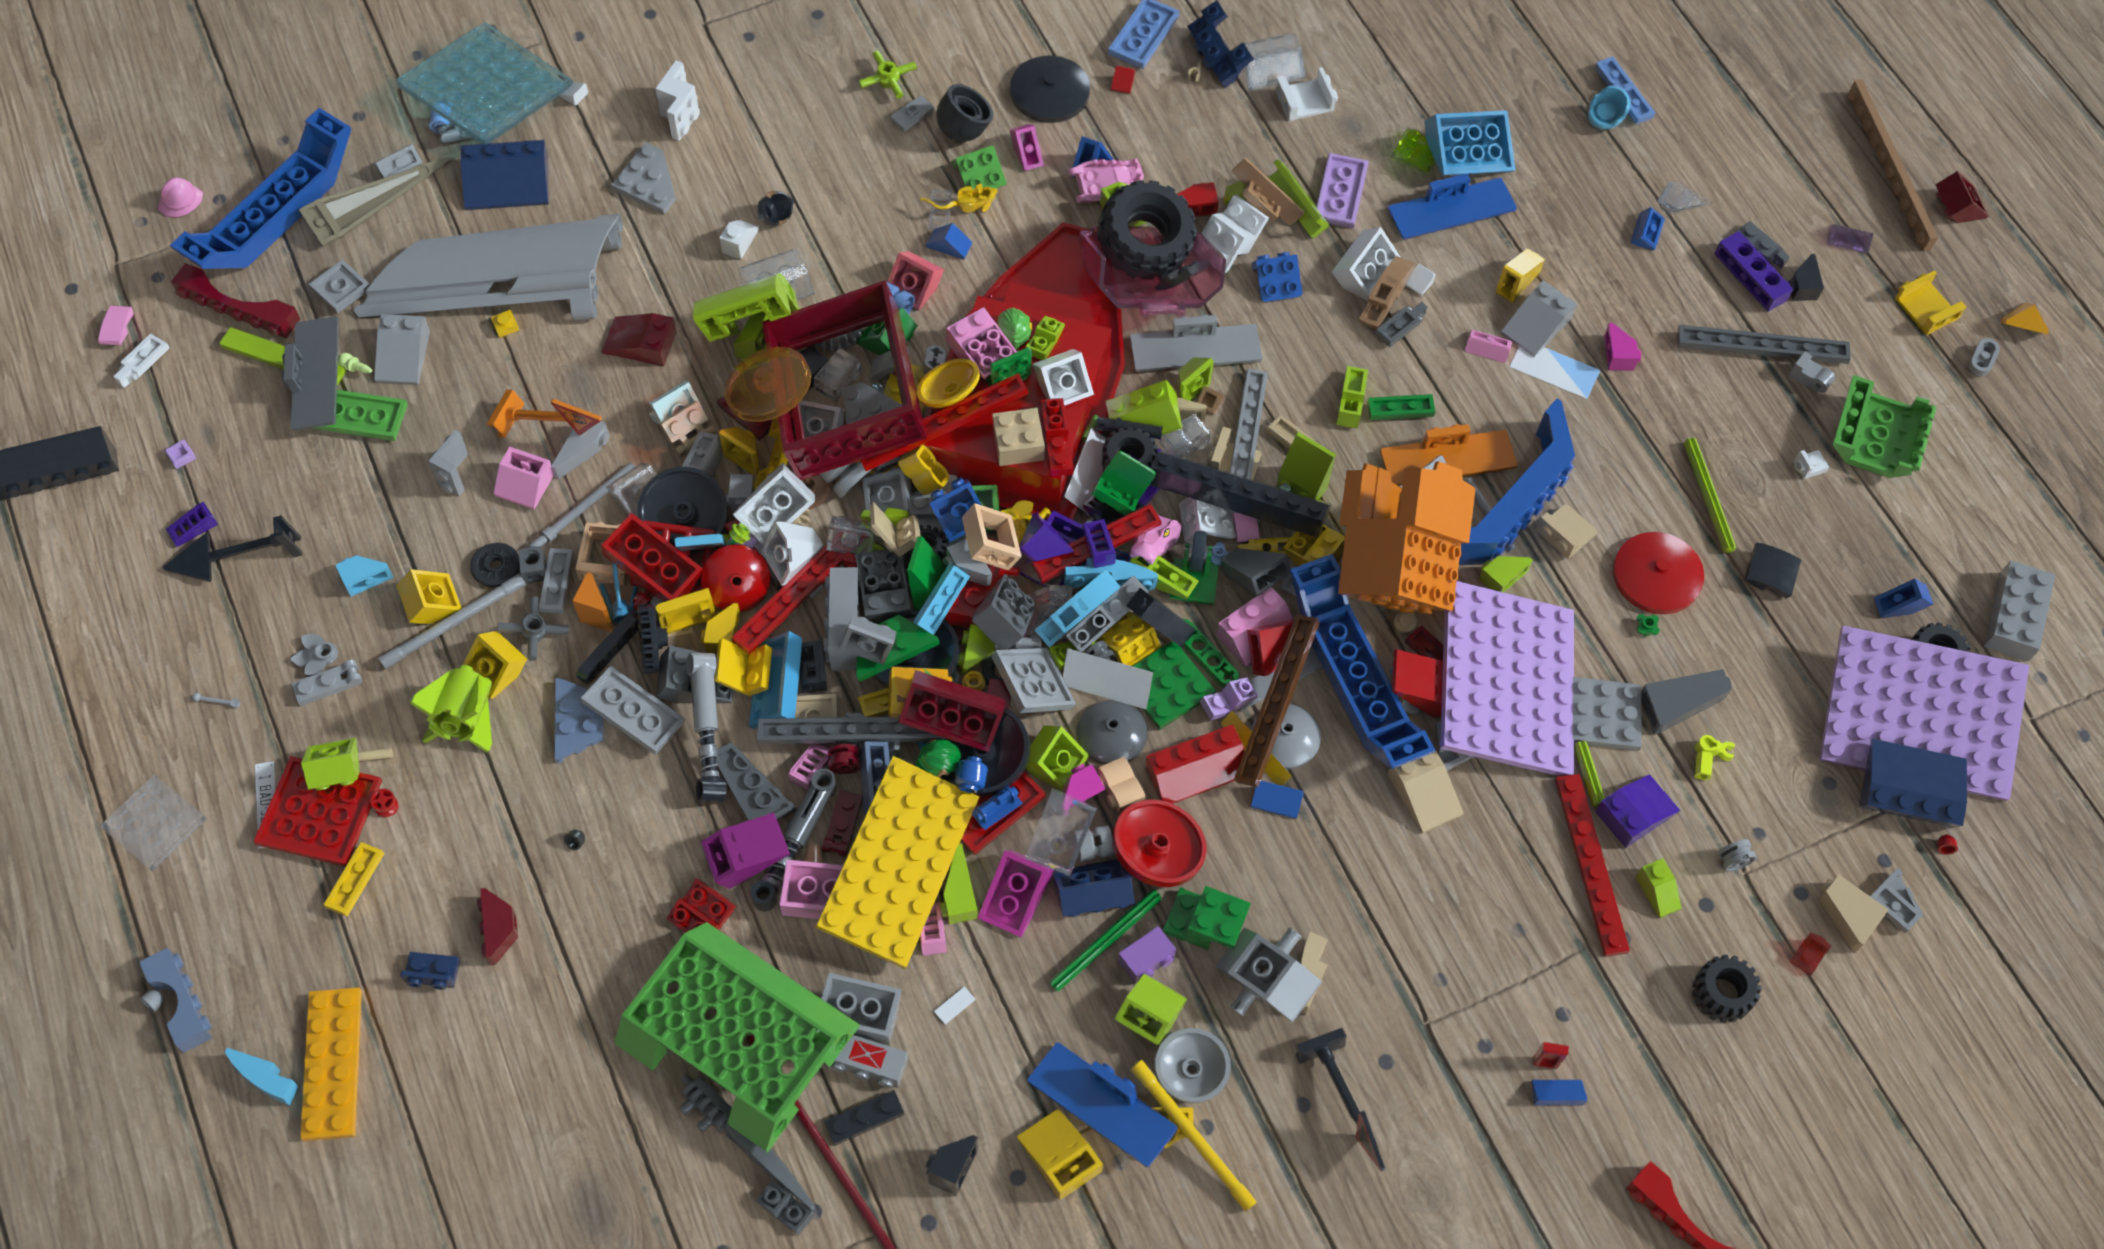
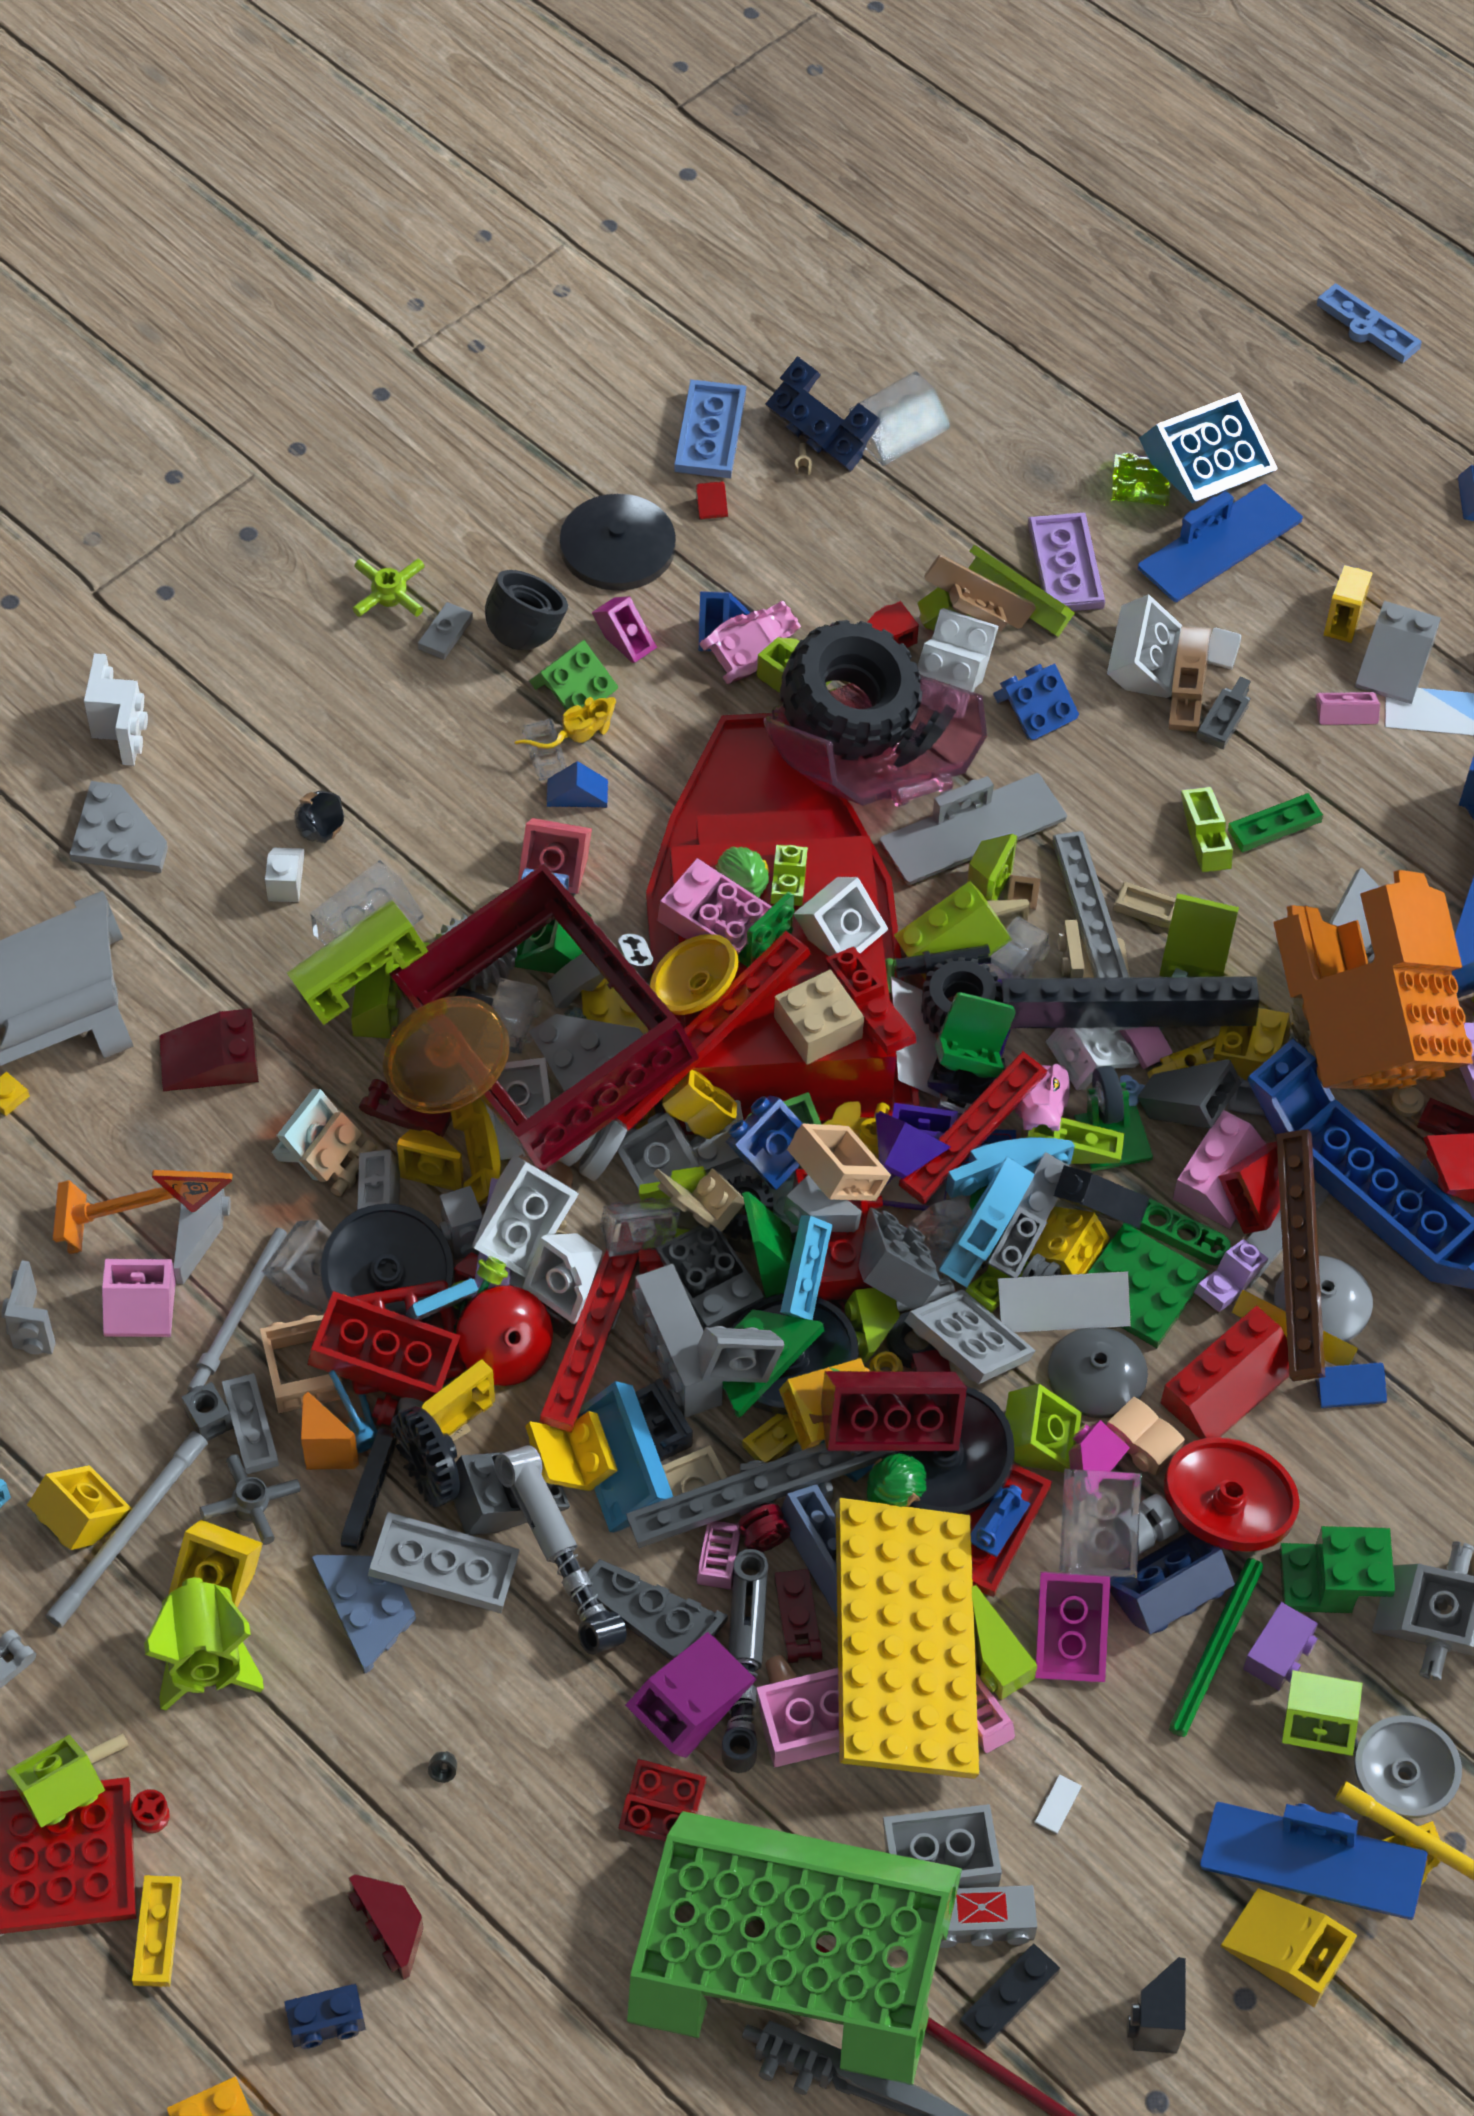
camera: 20 degrees left, 5 degrees down
black wheel [470,543,520,587] -> none
yellow slope [701,603,740,653] -> none
blue head [955,756,988,793] -> none
dark purple slope [1082,519,1116,568] -> none
white panel [1275,67,1338,121] -> none
orange bracket [1380,424,1518,486] -> none
medium azure piece [1588,86,1630,130] -> none

